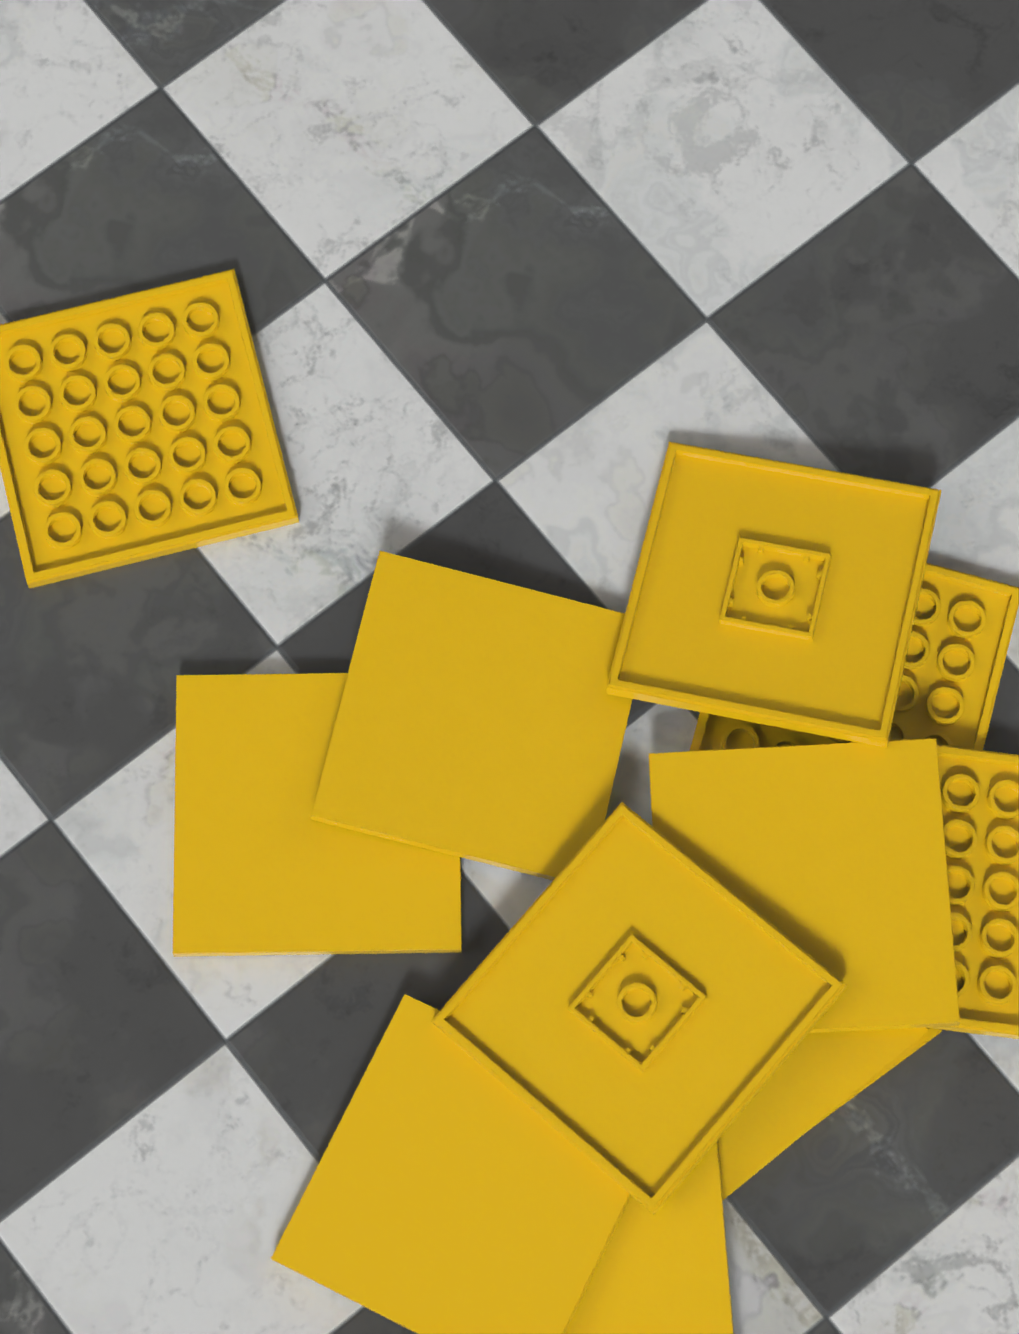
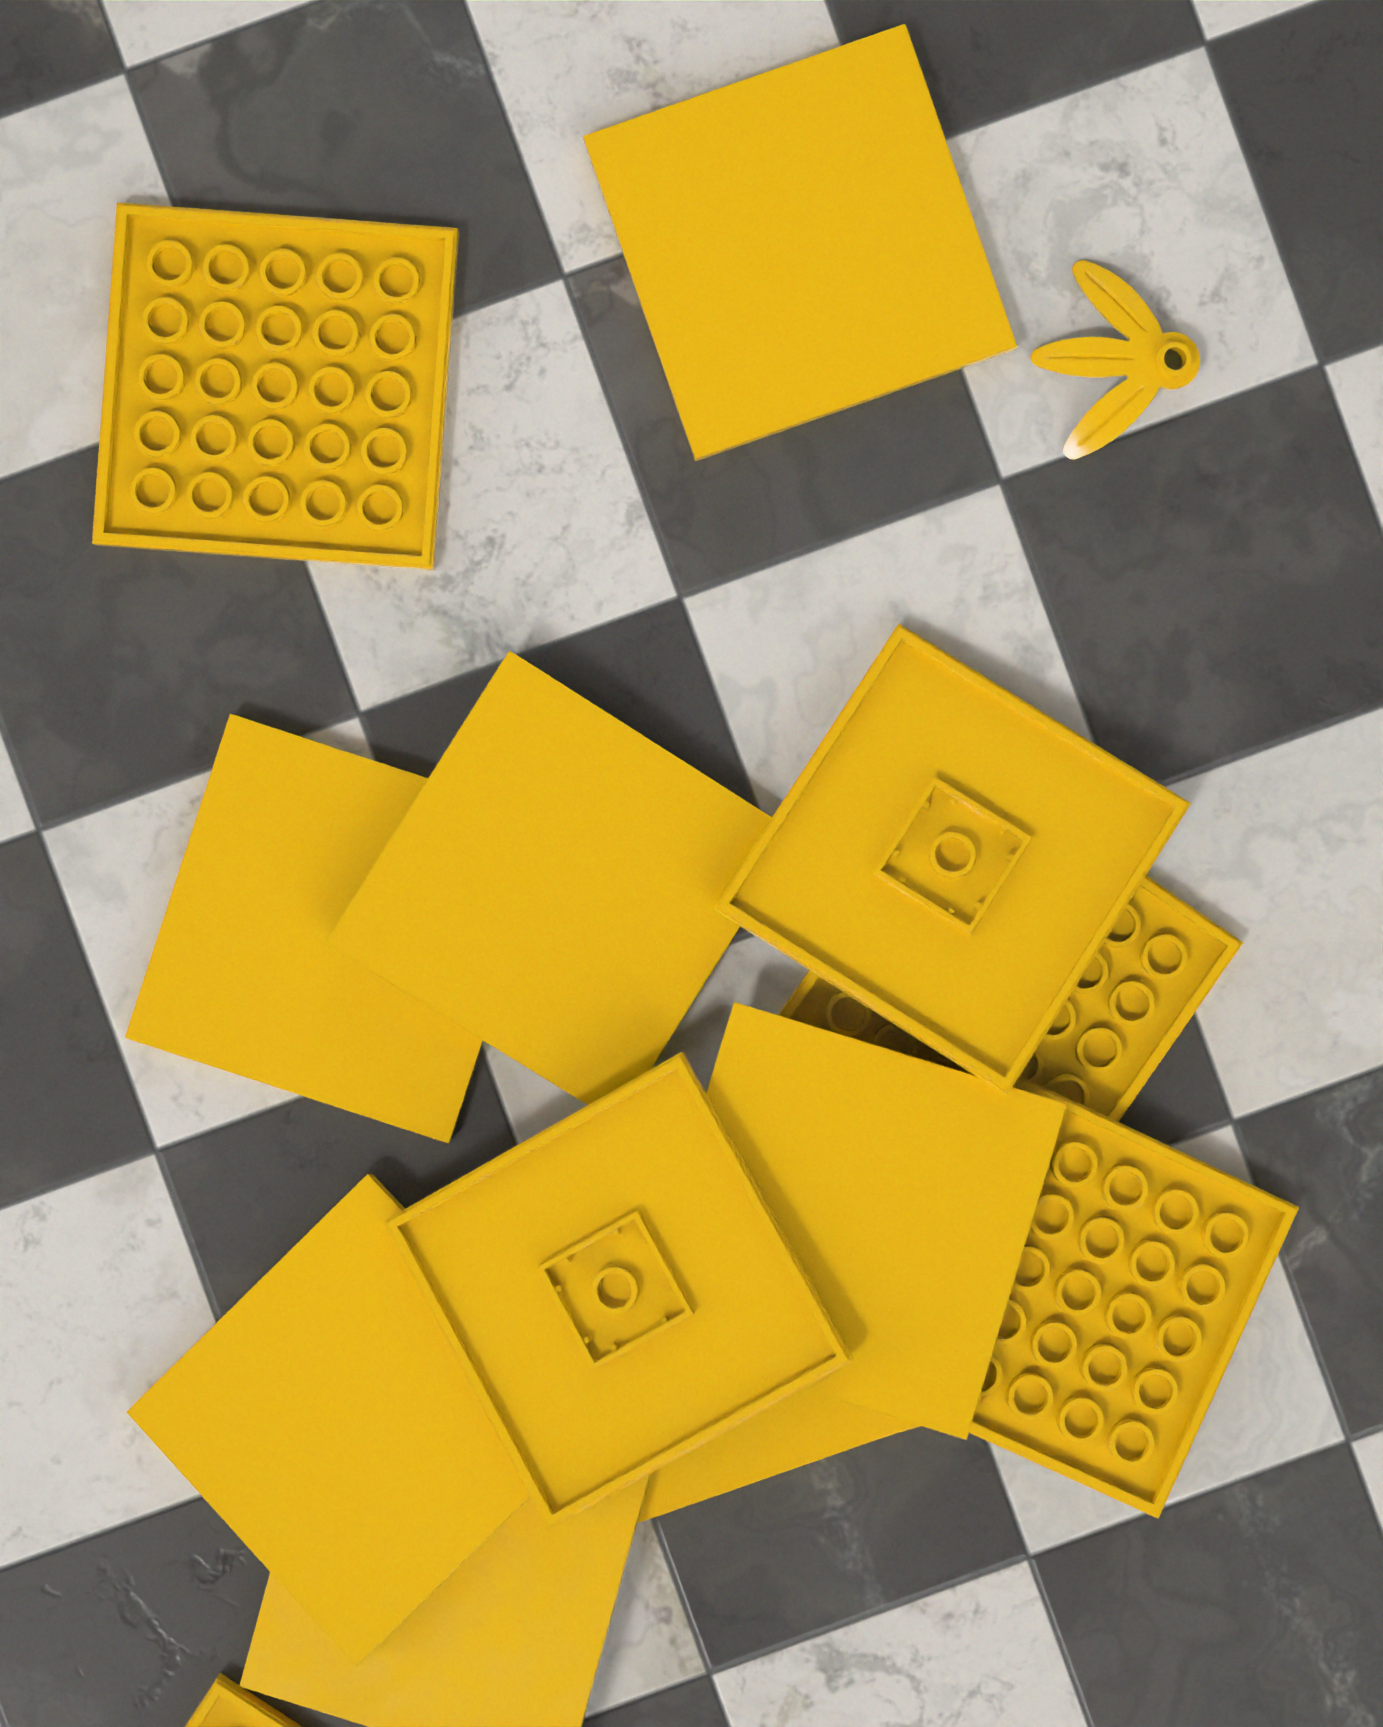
camera: 20 degrees right, 15 degrees up
none -> yellow tile [583,24,1018,462]
none -> yellow plant [1030,260,1200,459]

